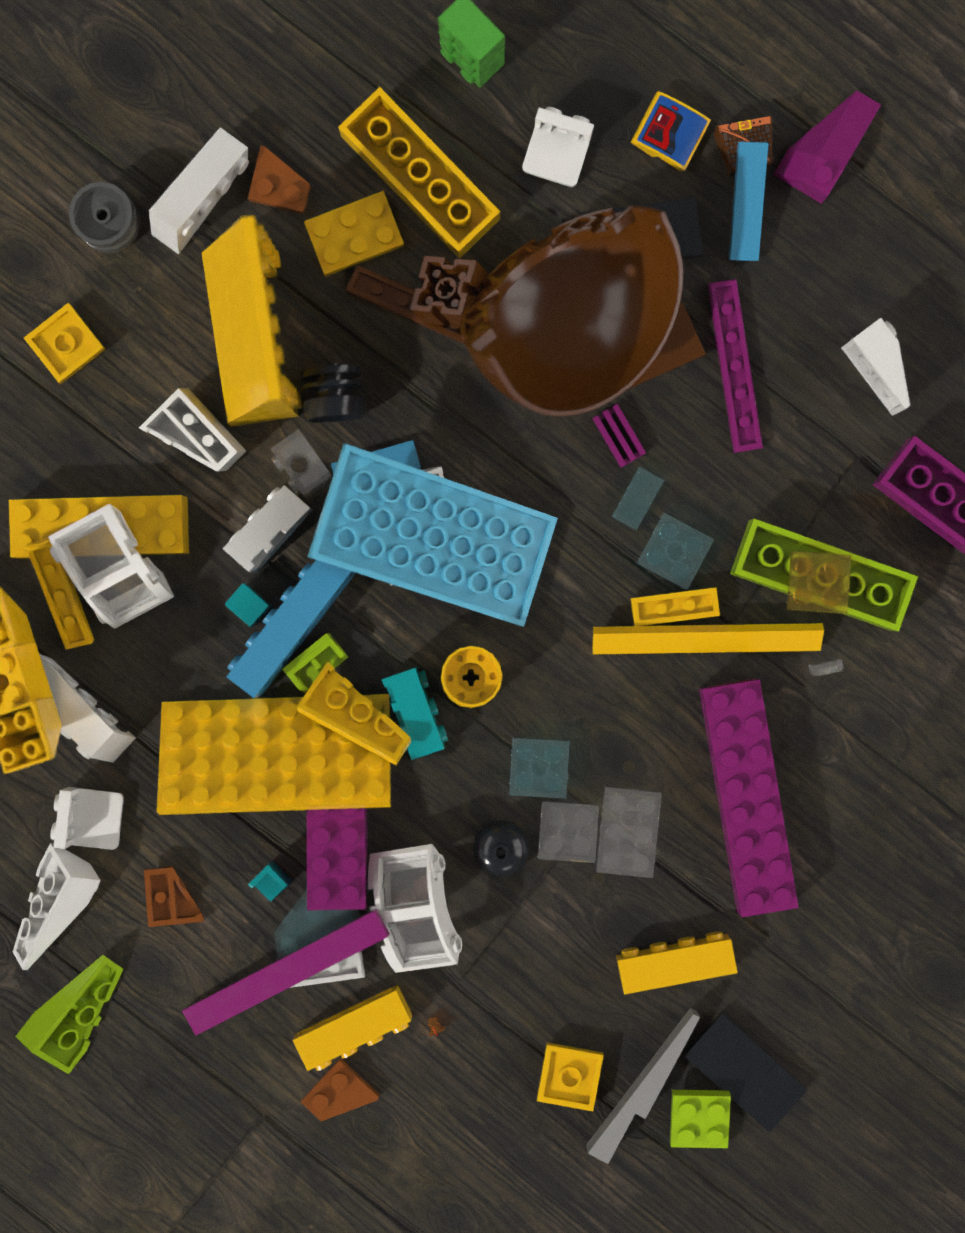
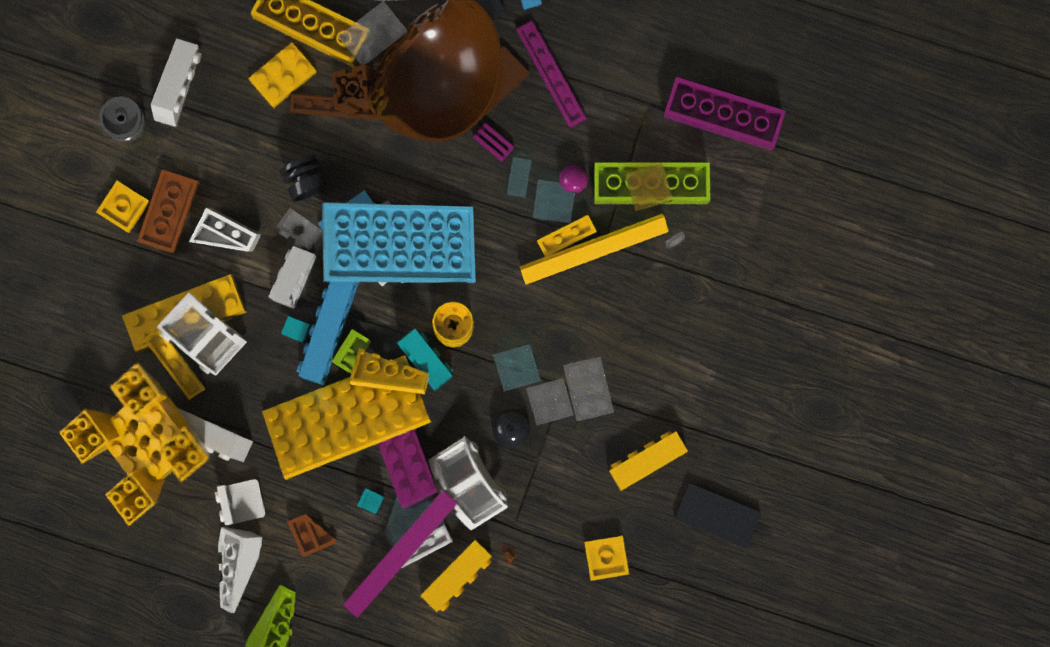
camera: 15 degrees left, 5 degrees down
yellow slope [202,216,302,427] -> none
dark orange wing [248,145,311,214] -> none
dark orange wing [301,1058,380,1121] -> none
light grey slope [586,1008,700,1164] -> none
lime plate [670,1090,731,1148] -> none
magenta brick [699,679,799,917] -> none
white slope [841,318,910,416] -> none
none -> dark orange plate [137,170,199,254]
none -> clear plate [338,1,407,65]
none -> magenta hair [559,165,588,193]

